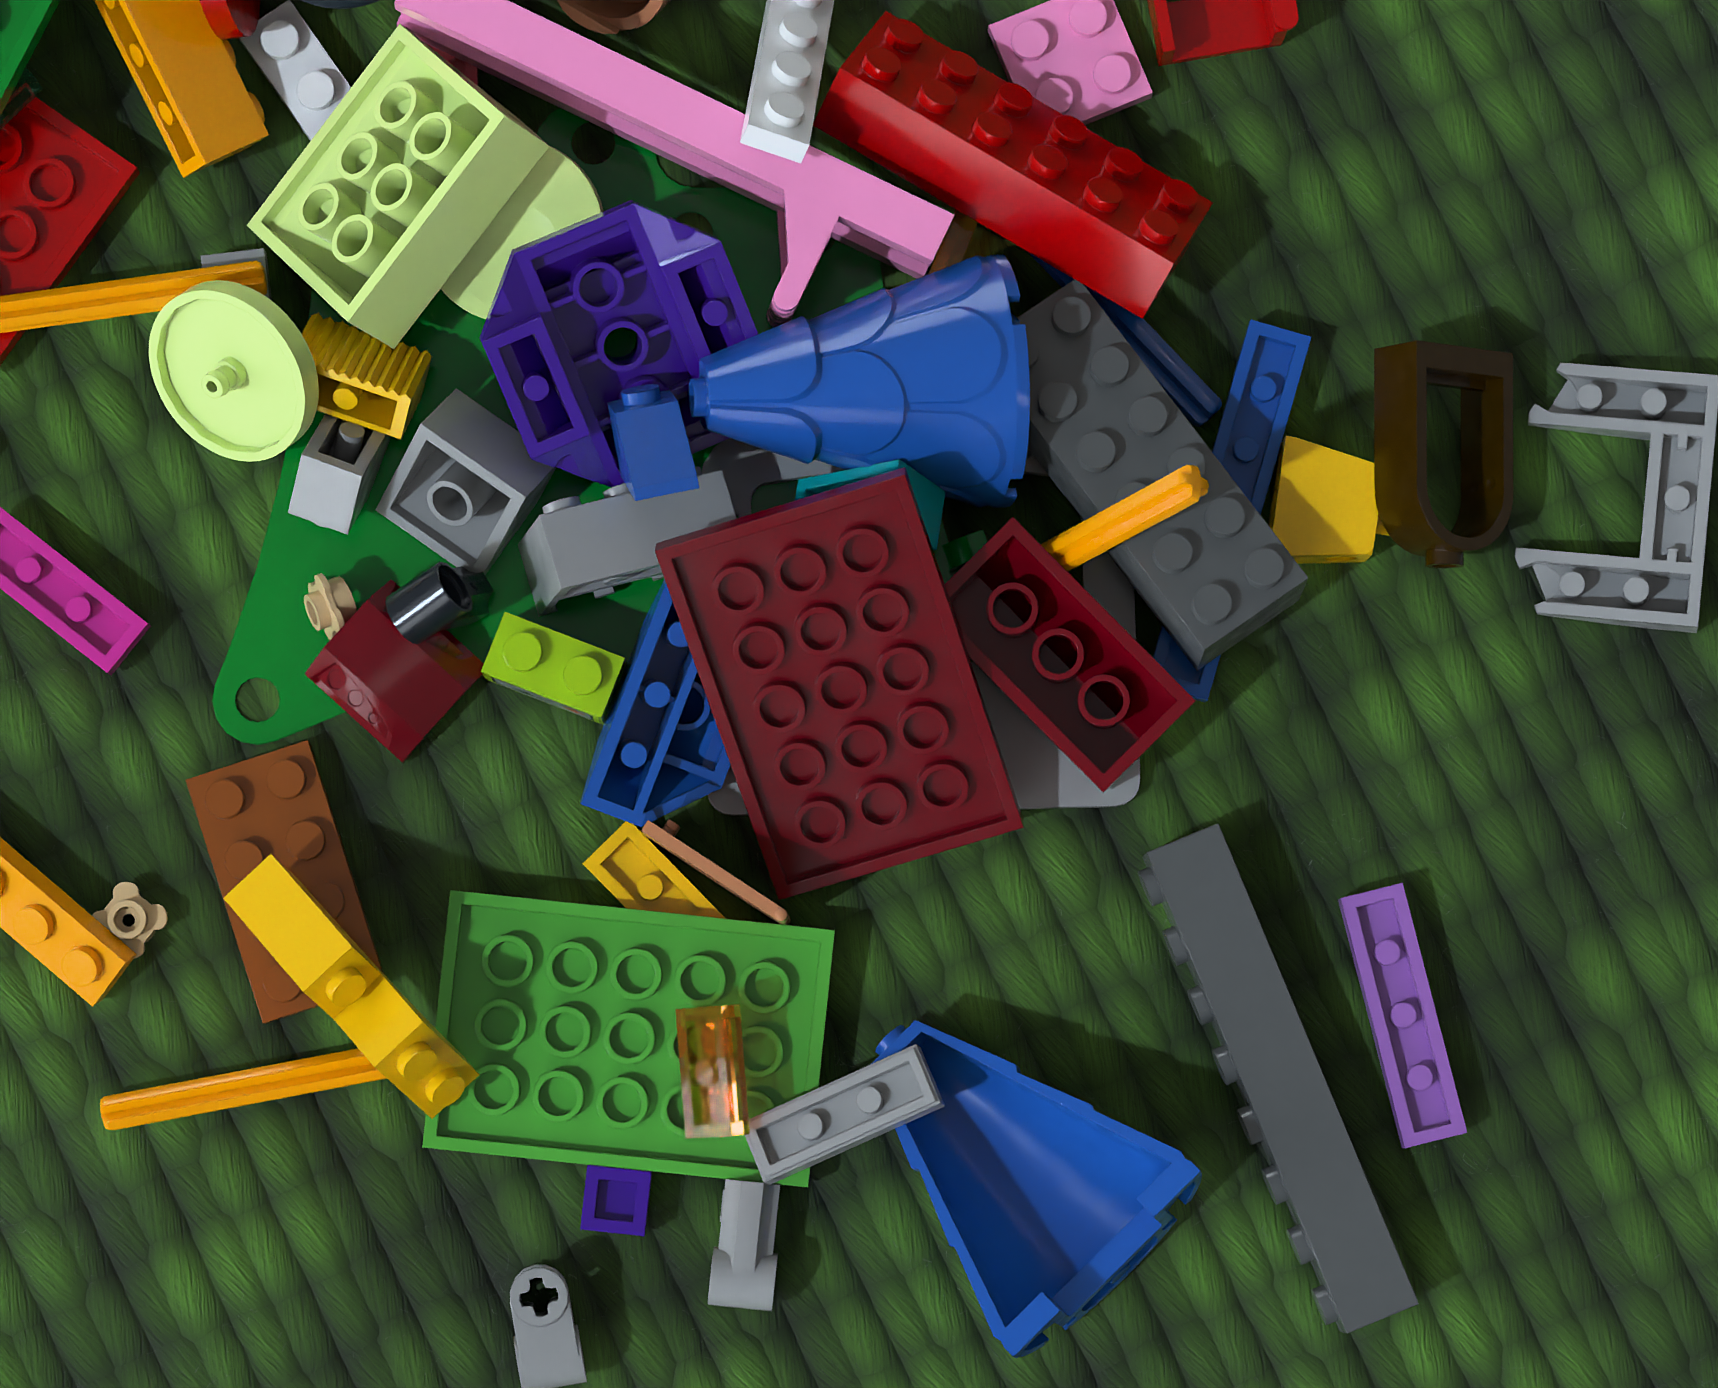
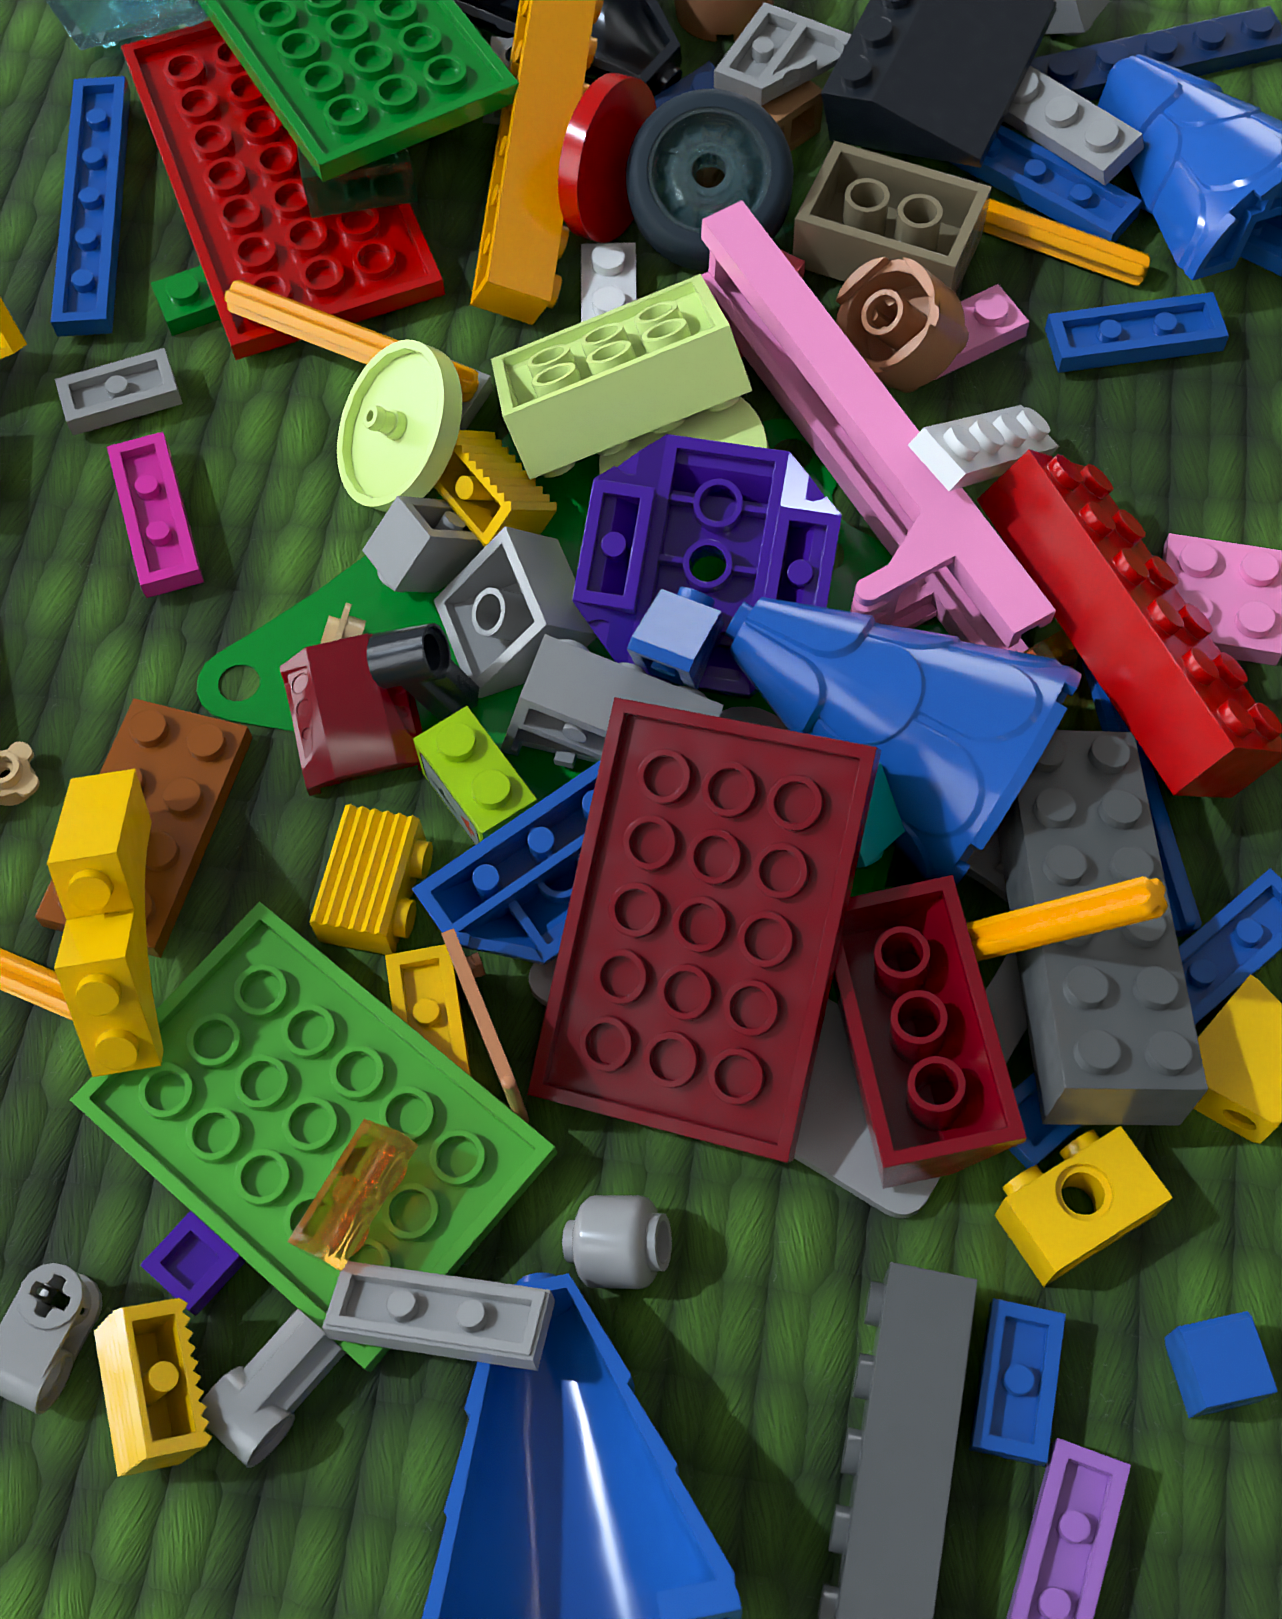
camera: 45 degrees right, 20 degrees down
none -> yellow brick [94,1298,212,1477]
none -> yellow brick [309,804,433,955]
none -> light grey head [562,1195,672,1289]
none -> blue plate [969,1298,1066,1466]
none -> yellow brick [994,1126,1173,1287]
none -> blue piece [1164,1311,1278,1418]

